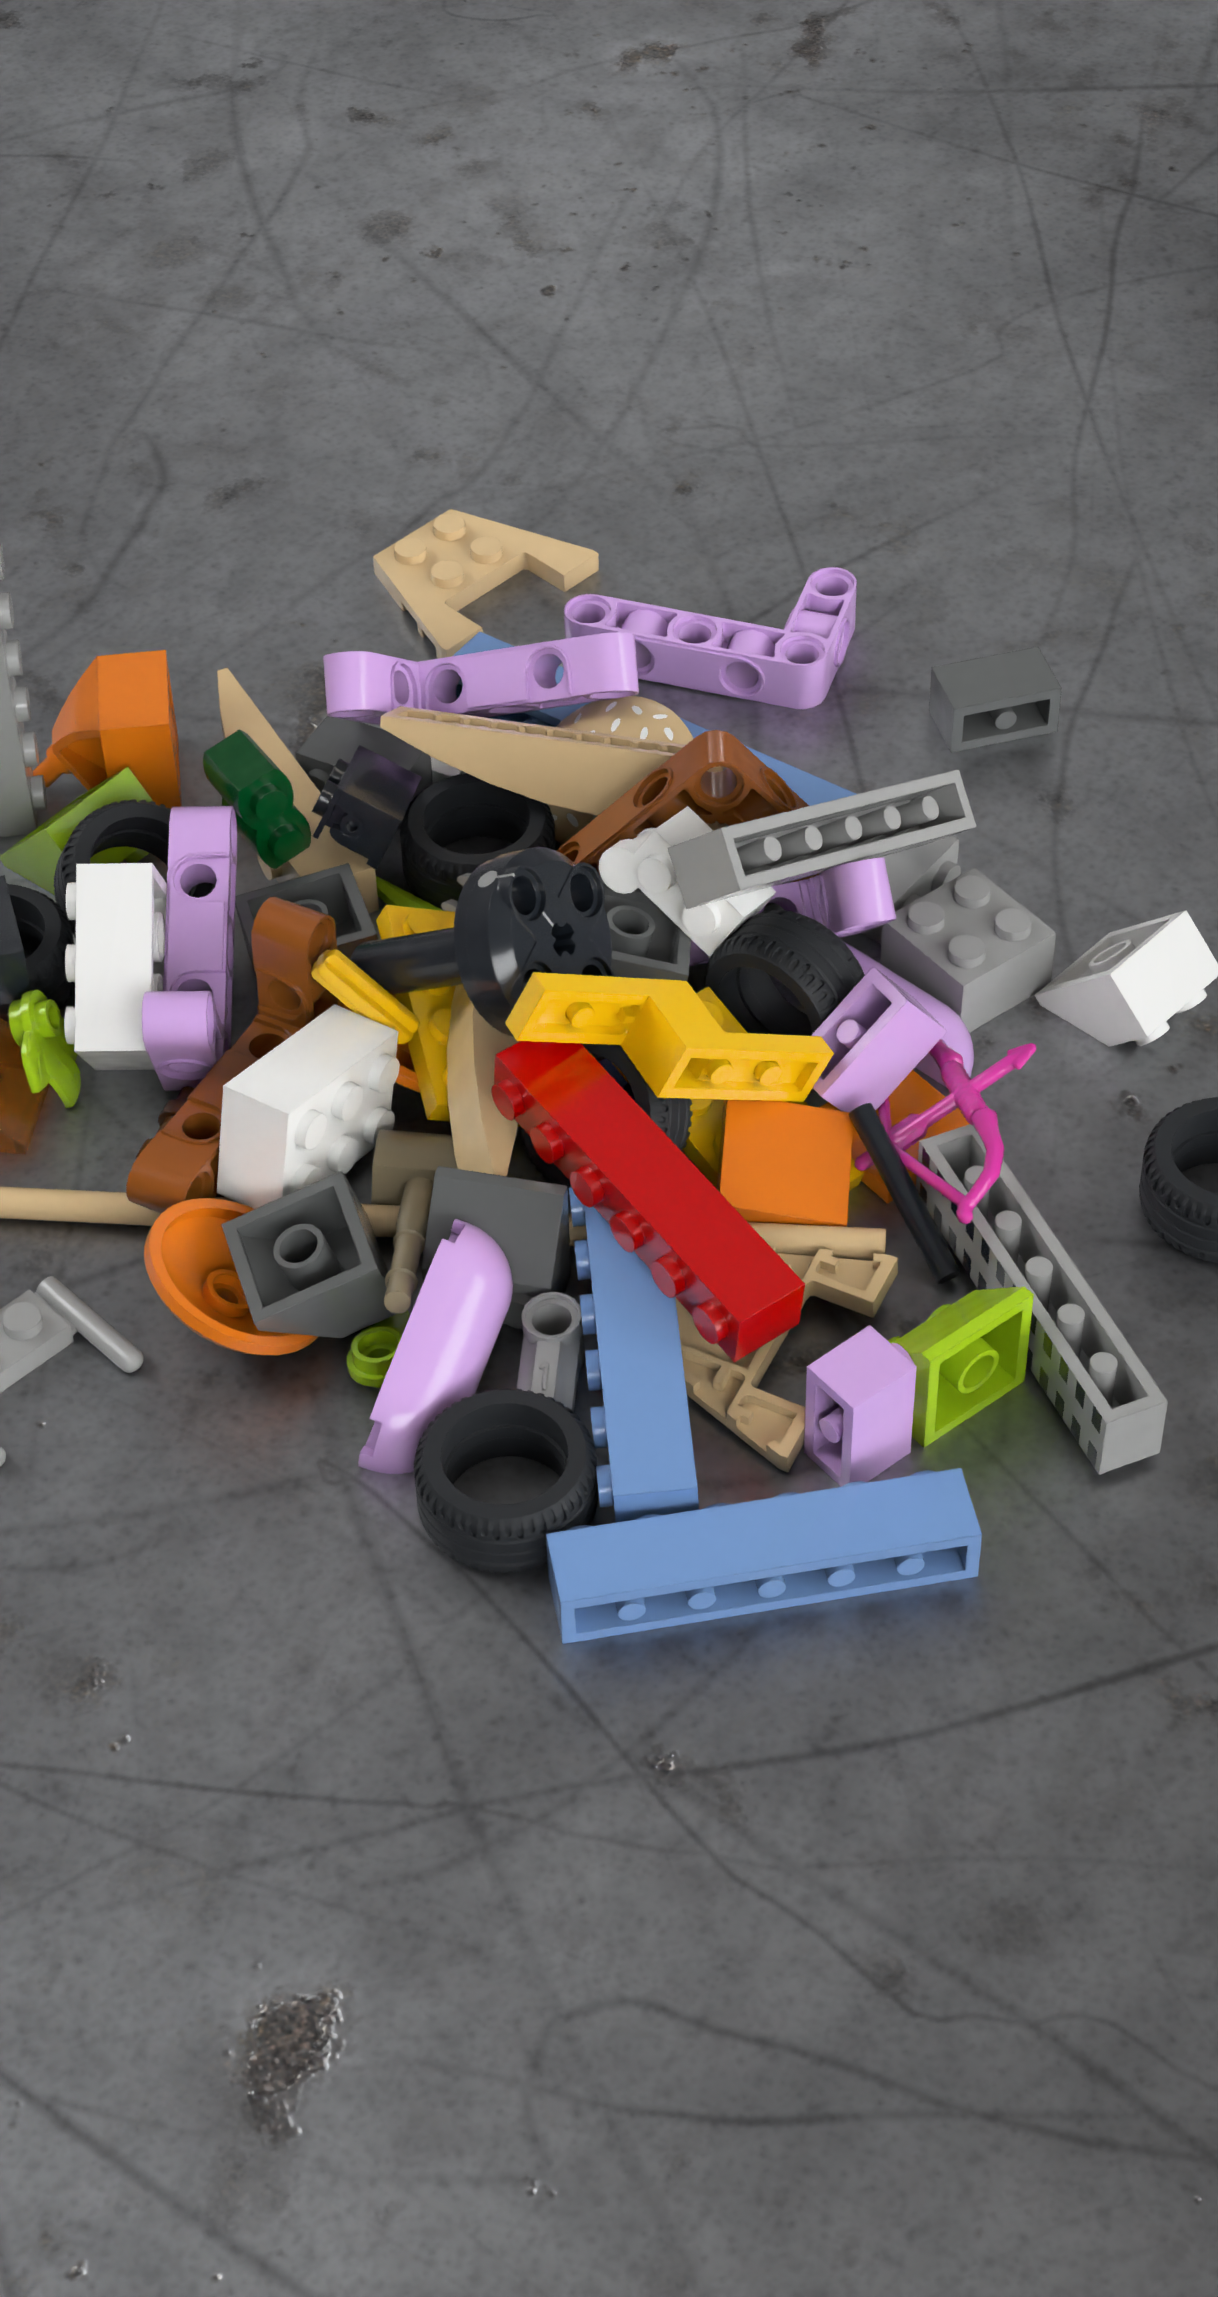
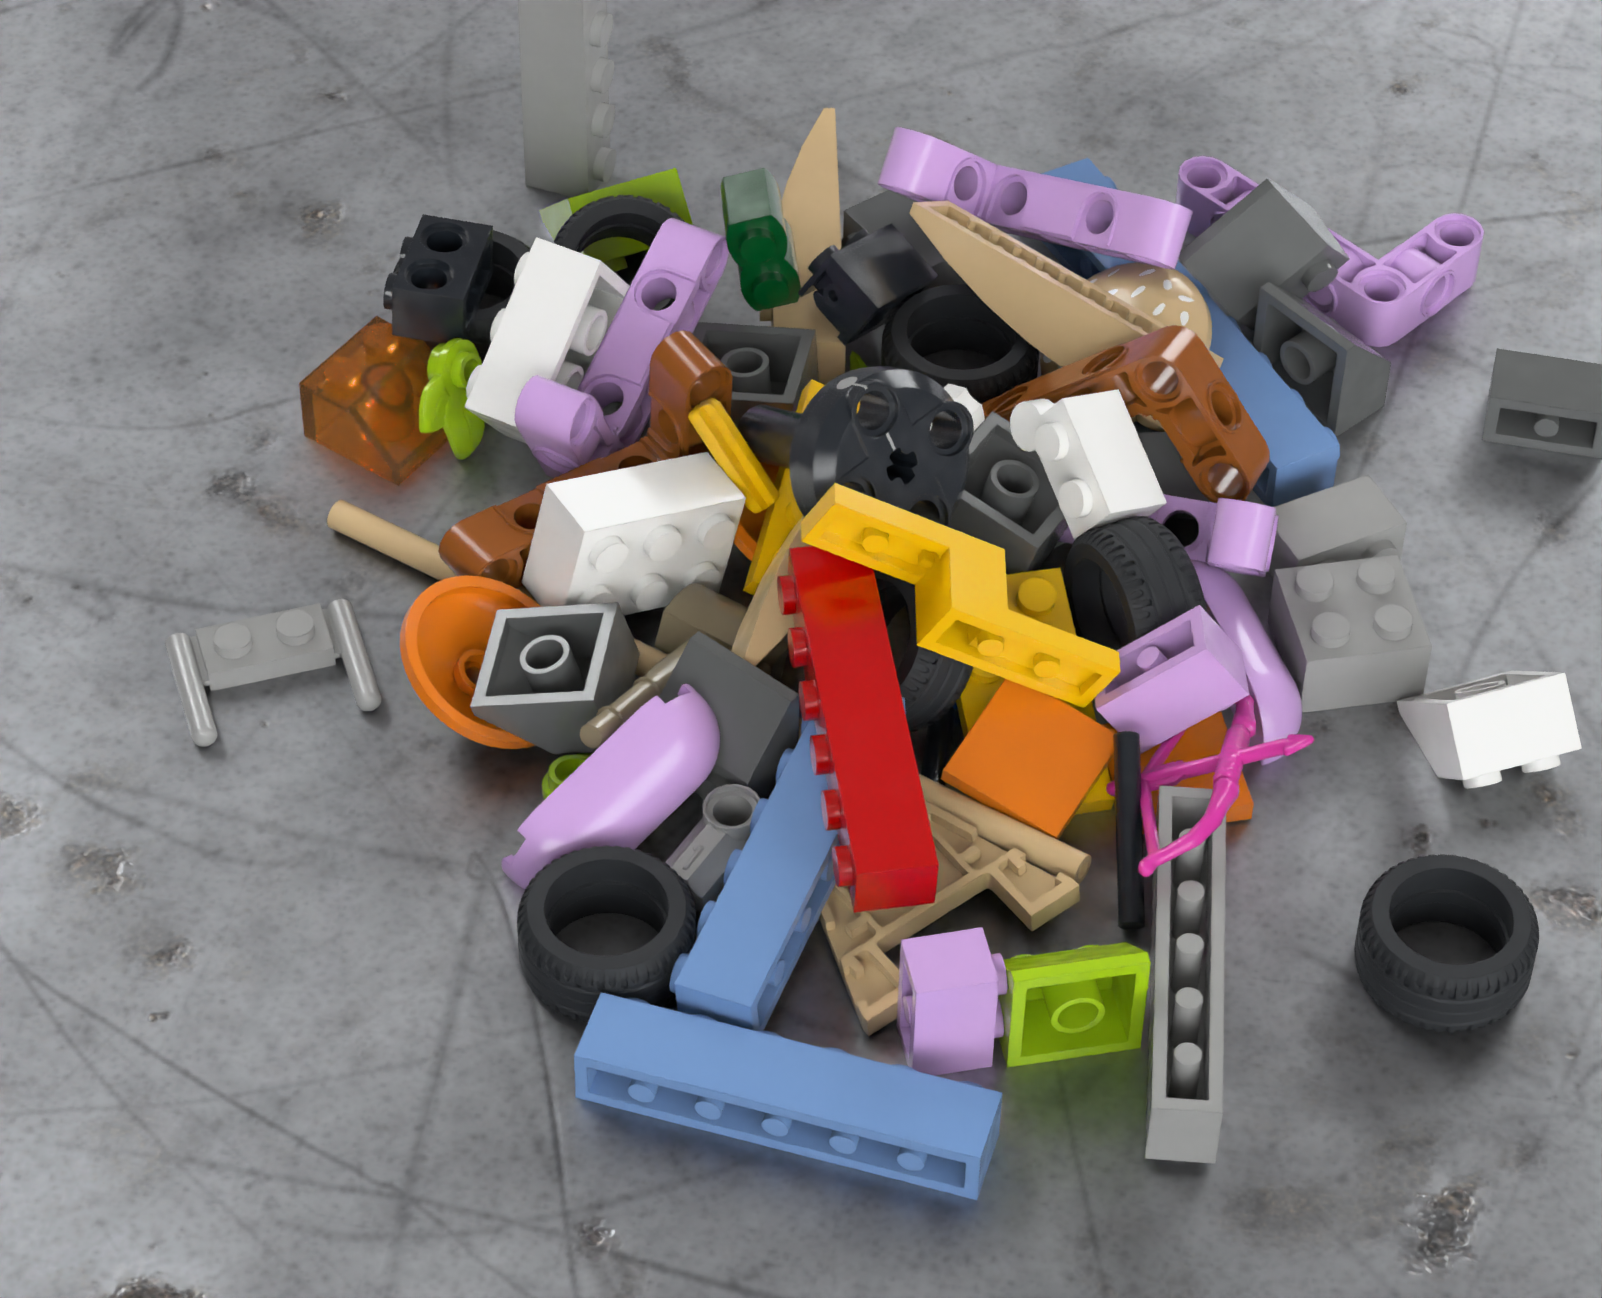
camera: 25 degrees right, 0 degrees up
orange piece [33,650,182,808] -> none
tan wing [373,509,599,659] -> none
light grey brick [668,769,976,909] -> none
none -> dark grey slope [1179,178,1350,331]
none -> dark grey slope [1253,282,1391,437]

